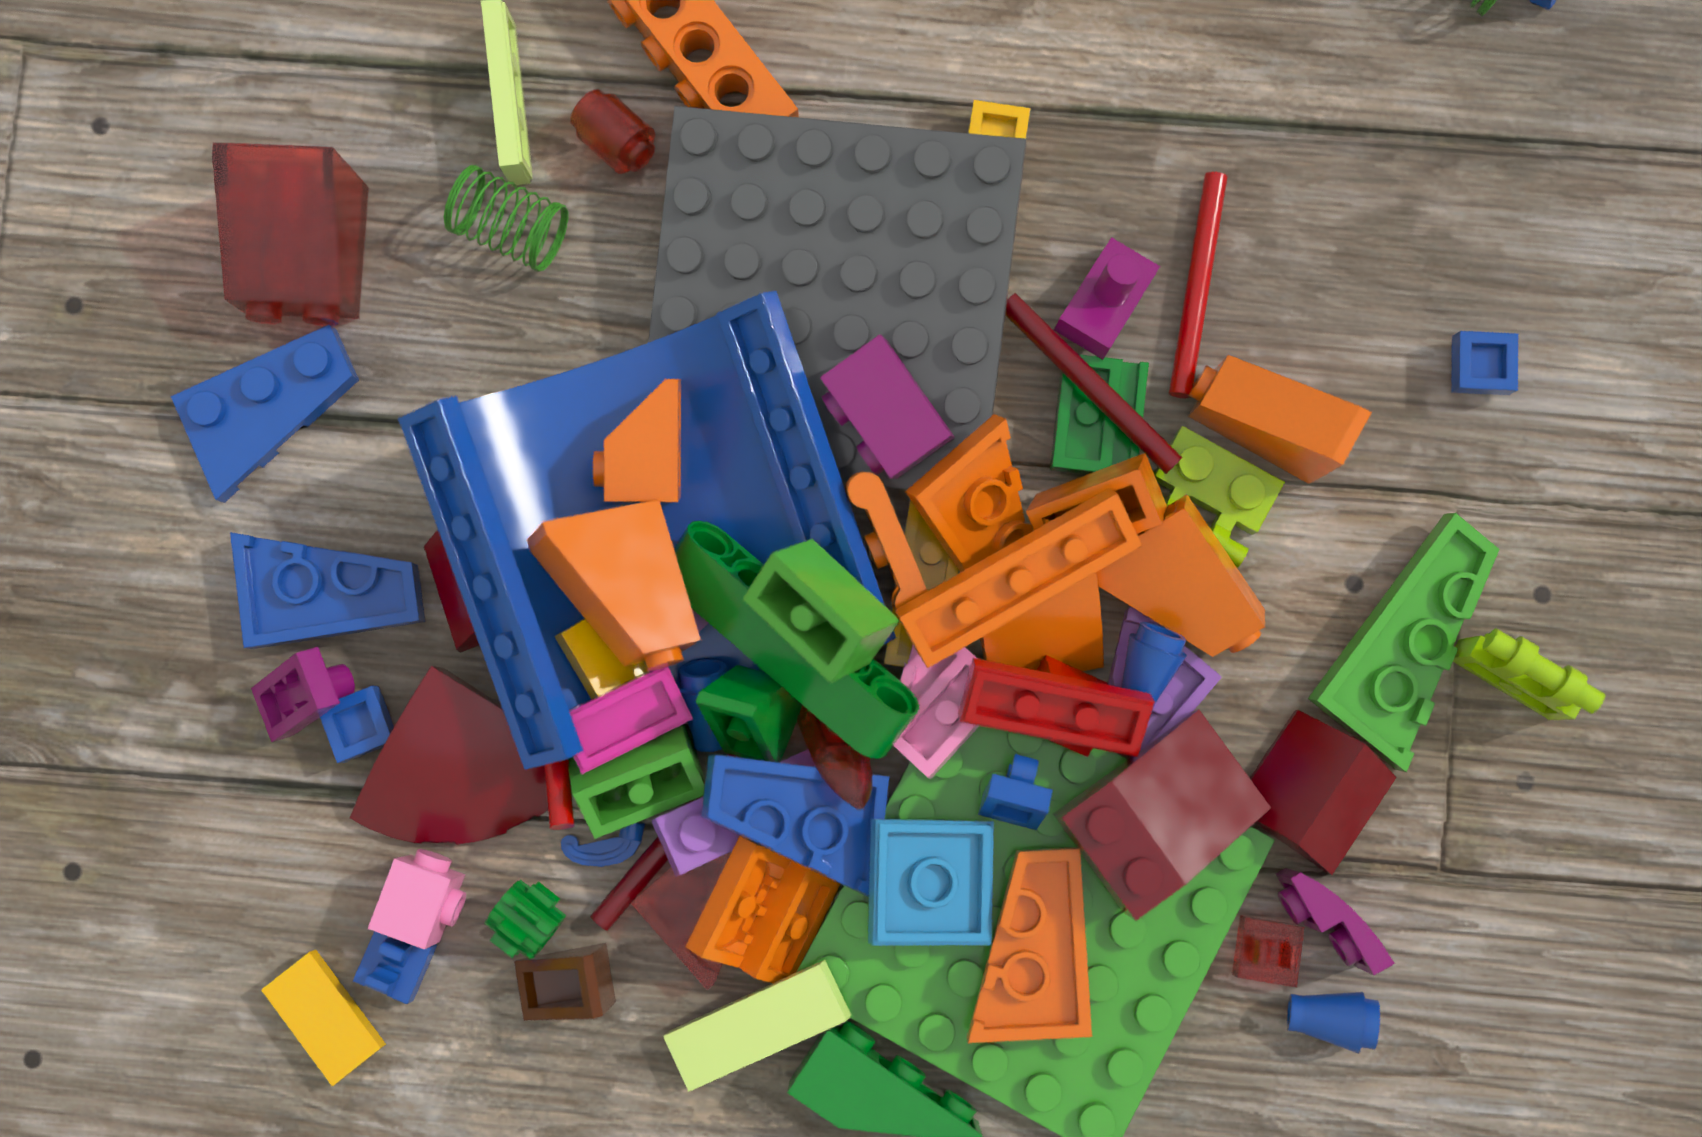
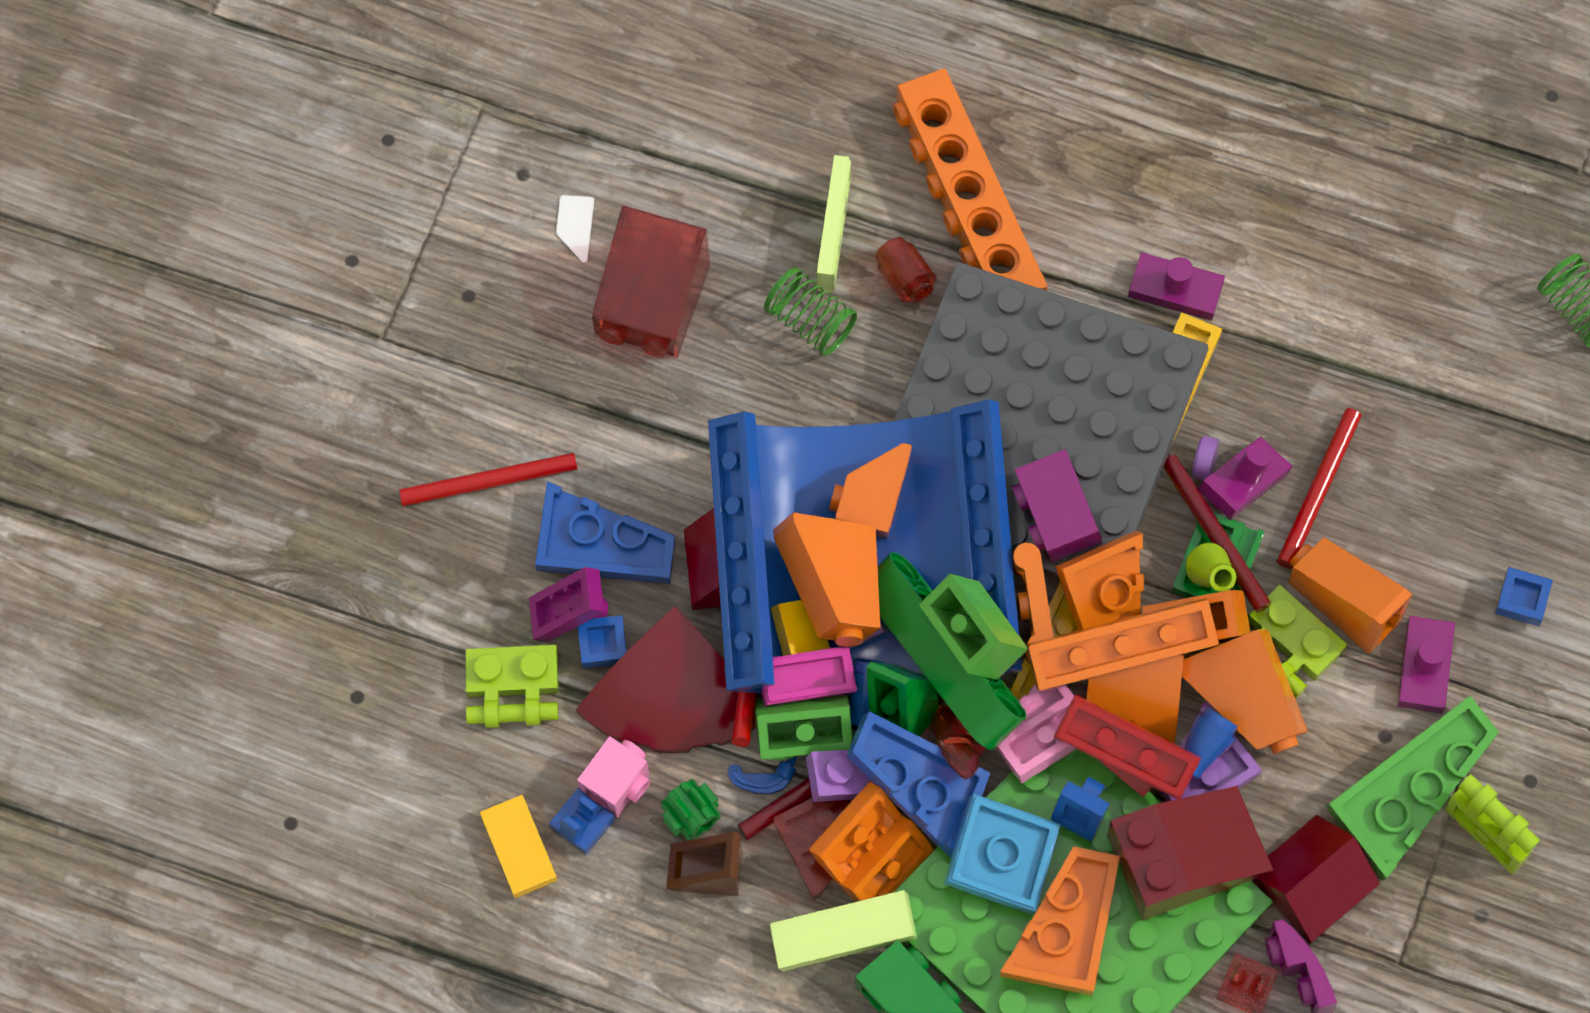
camera: 15 degrees right, 15 degrees down
blue wing [171,324,359,503] -> none
none -> red bar [399,452,578,507]
none -> lime plate [466,645,559,728]
none -> white sticker [556,195,594,263]
none -> magenta tile [1128,252,1225,321]
none -> lime cone [1186,543,1236,592]
none -> medium lavender tile [1192,436,1220,481]
none -> magenta tile [1397,616,1455,714]

